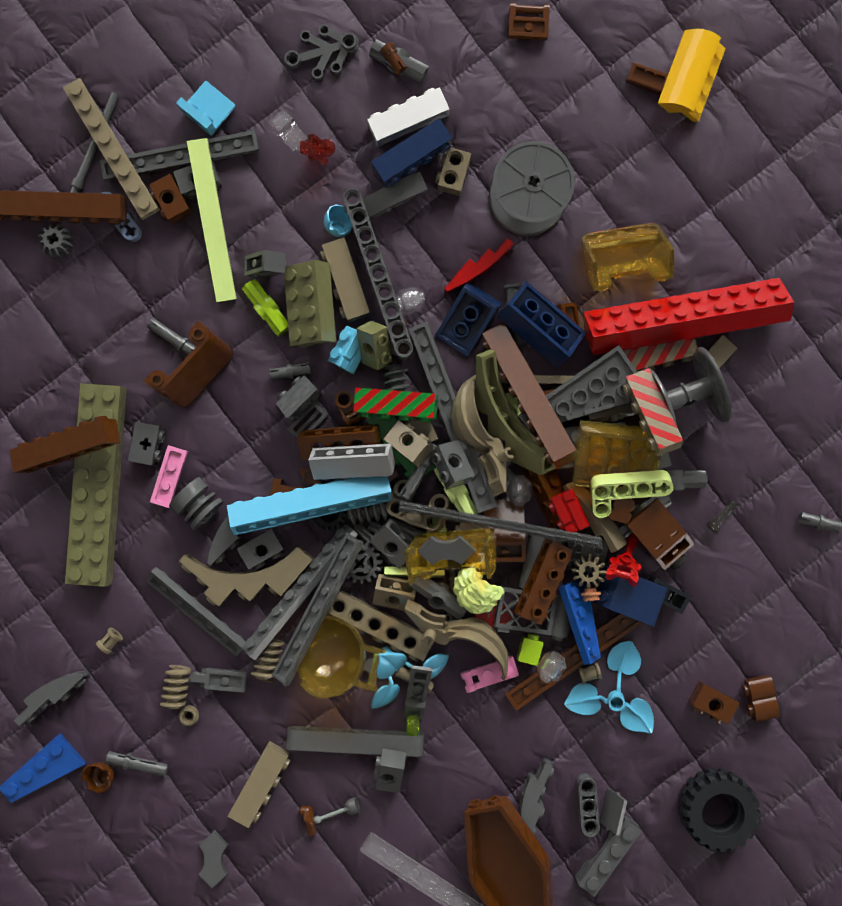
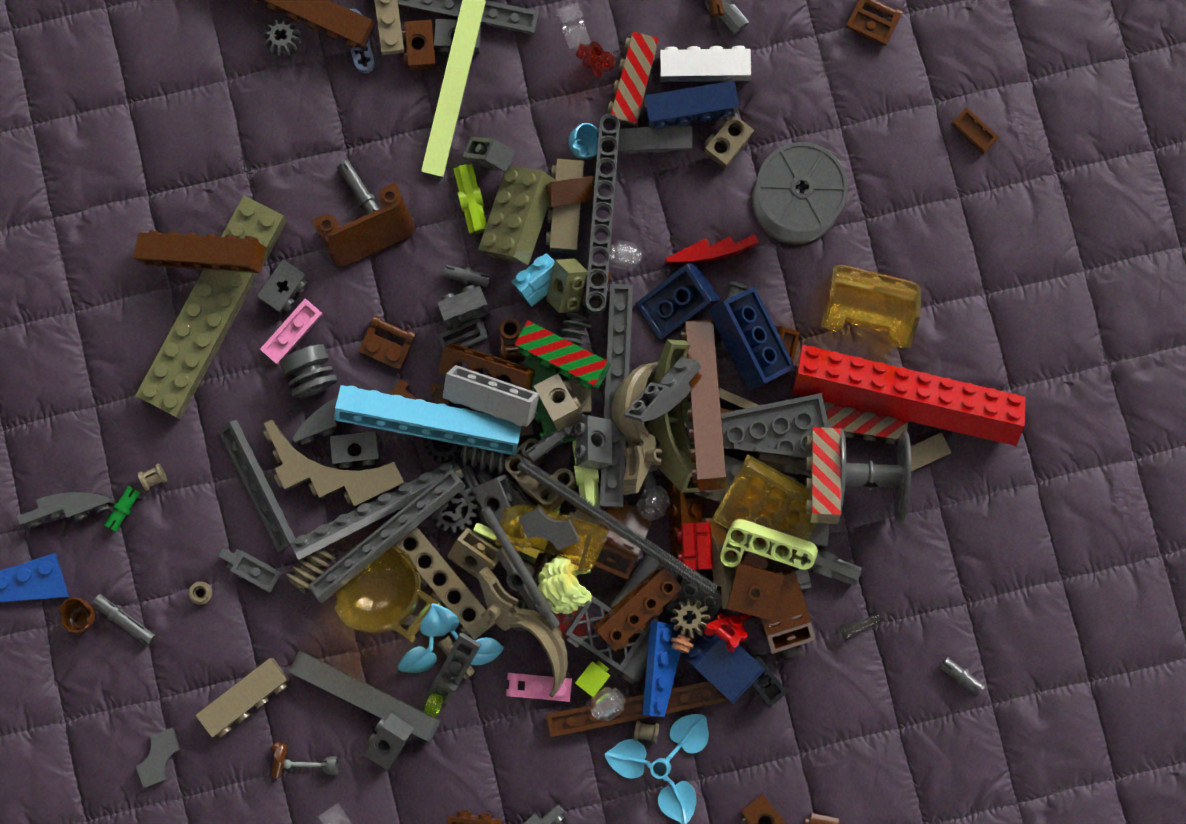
camera: 25 degrees right, 5 degrees down
dark tan piece [160,665,191,709] -> none
yellow brick [658,29,726,122] -> none
none -> green pin [104,486,140,532]
none -> reddish brown plate [358,315,417,371]
none -> dark grey bar [481,506,559,629]
none -> reddish brown slope [546,176,594,207]
none -> brick [607,32,659,128]
none -> dark grey slope [624,357,701,422]
none -> reddish brown plate [727,563,784,621]

